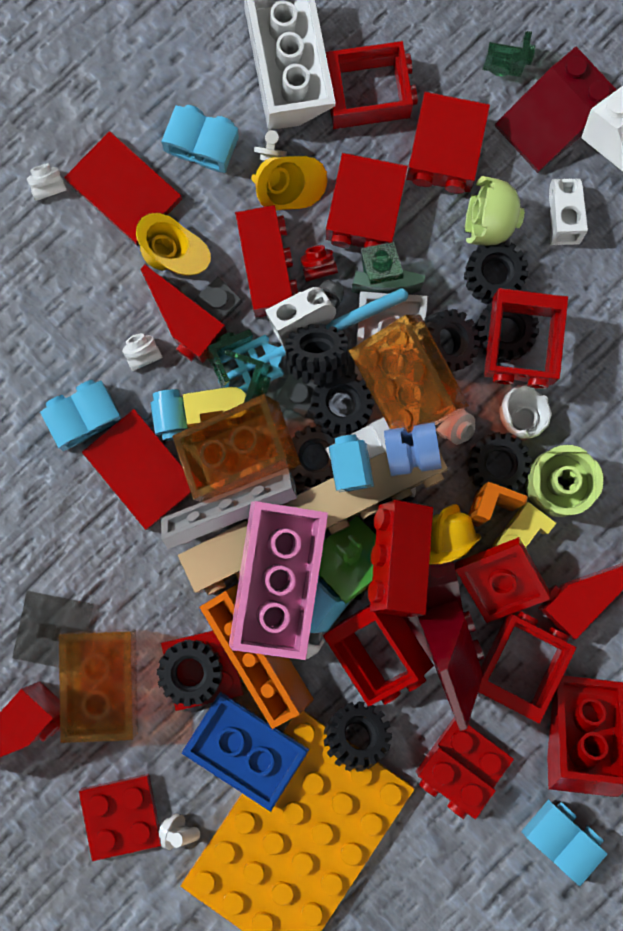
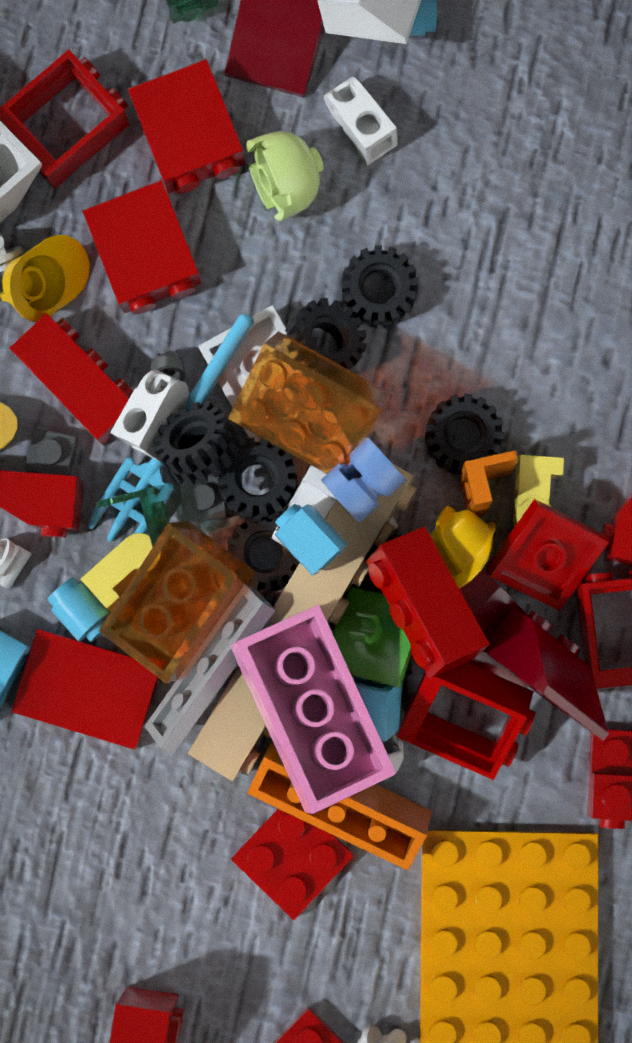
camera: 30 degrees left, 0 degrees up
clear smoke piece [12,591,94,672] -> none
clear orange brick [59,629,138,743] -> none
black tyre [157,640,223,706] -> none
blue tile [182,691,309,812] -> none
clear green bracket [207,329,253,388] -> none
red plate [300,245,338,282] -> none
black tyre [323,701,392,772] -> none
sand green slope [352,267,425,294] -> none
clear green bracket [361,242,404,285] -> none
white plate [436,405,475,445] -> none
black tyre [464,241,529,304] -> none
red window [484,288,568,389] -> none
white hair [499,384,552,439] -> none
yellowish green brick [525,445,603,517] -> none

